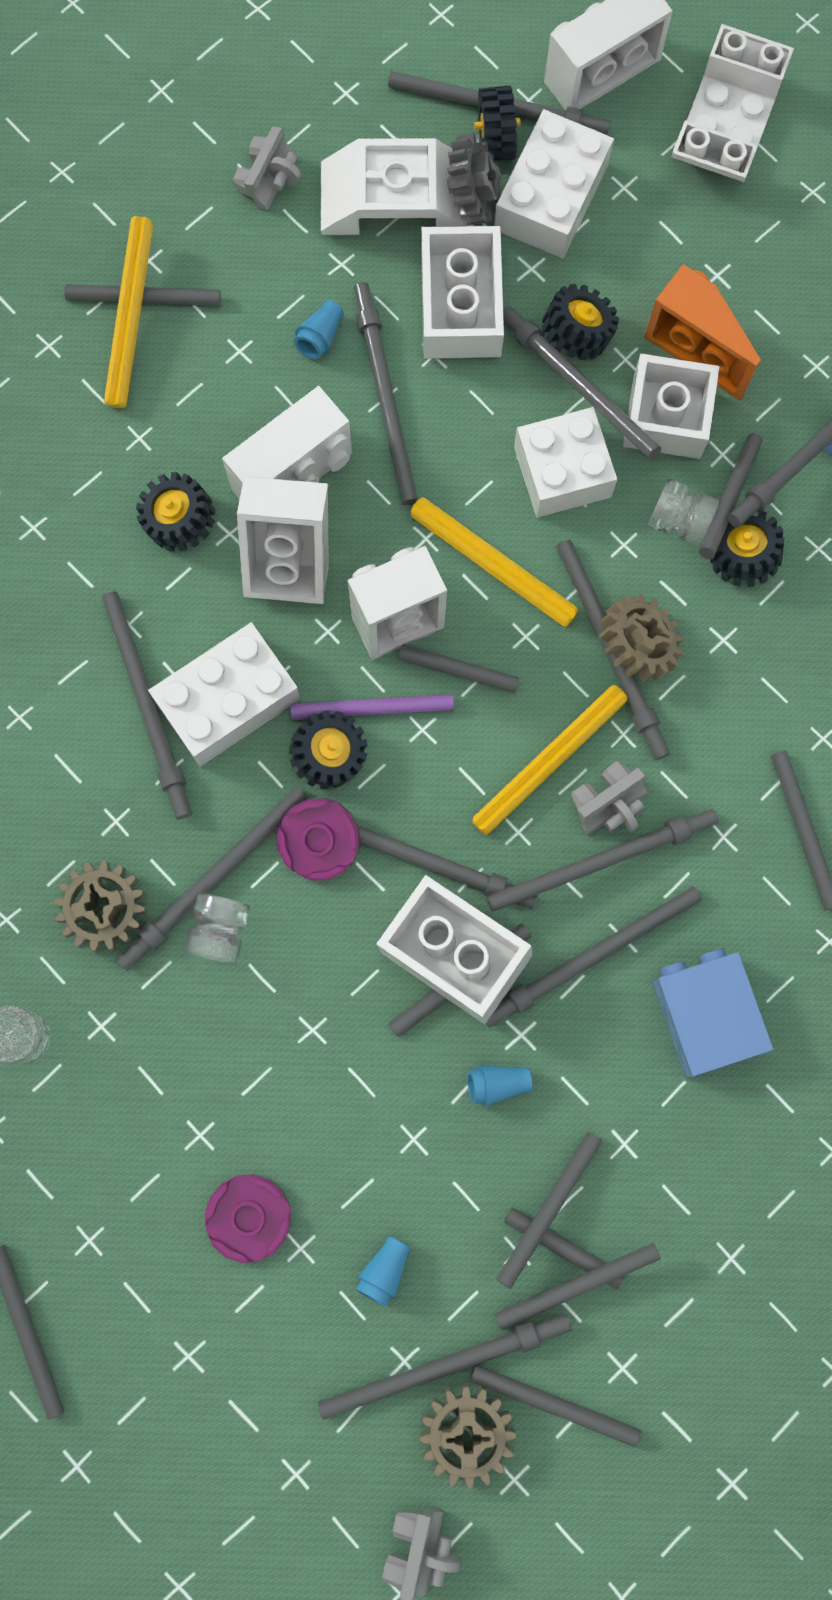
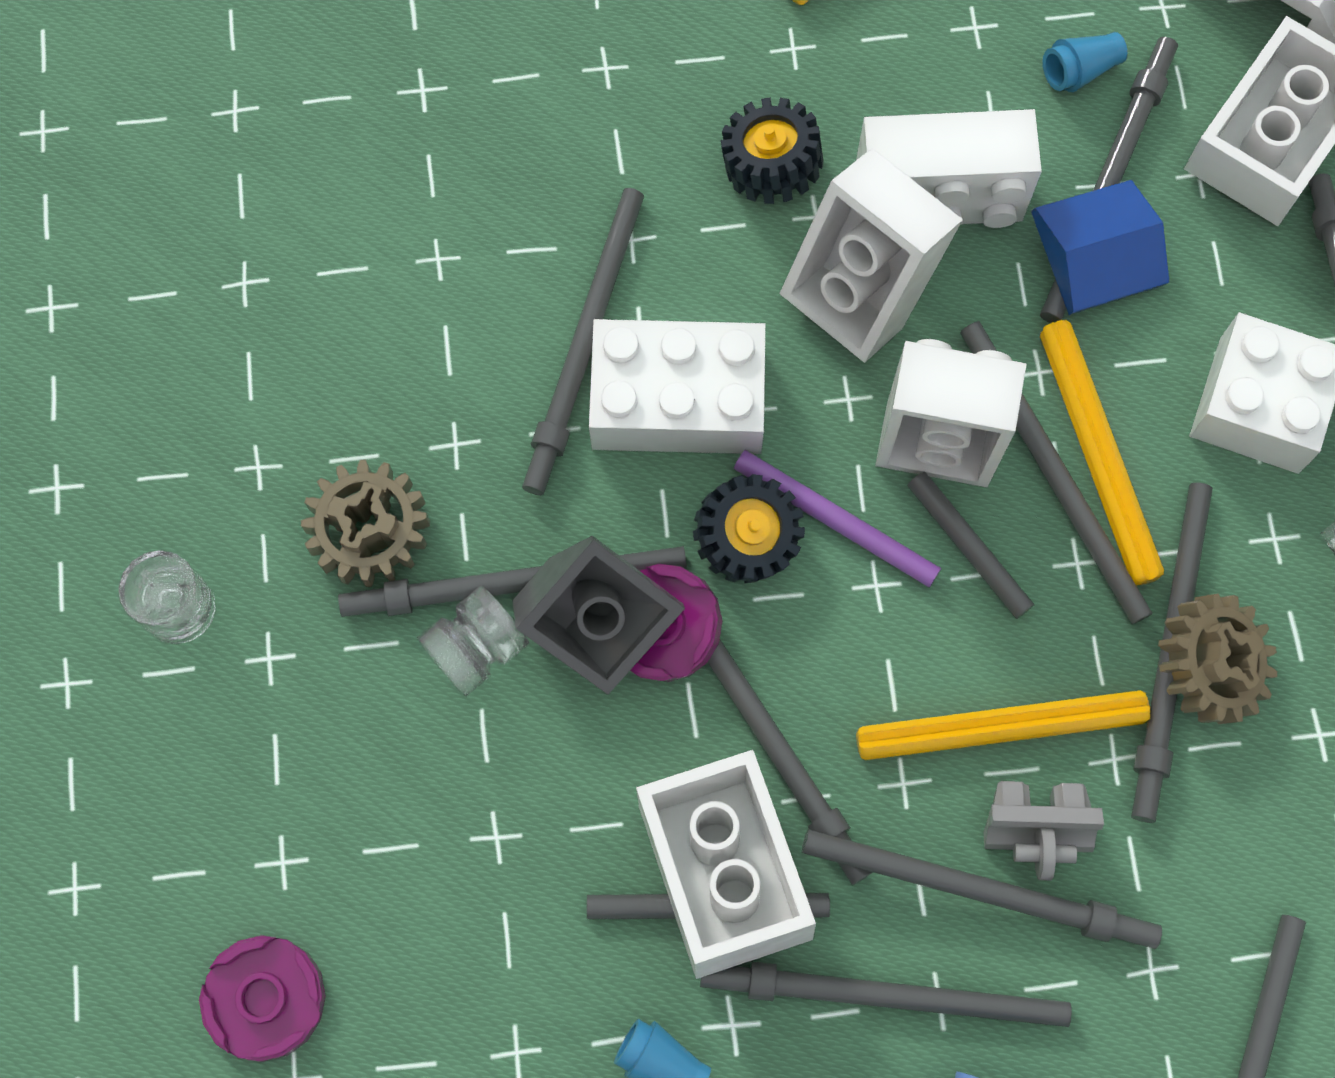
camera: 40 degrees right, 5 degrees down
none -> dark grey slope [512,536,685,695]
none -> dark grey bar [960,321,1153,625]
none -> blue slope [1031,180,1169,315]

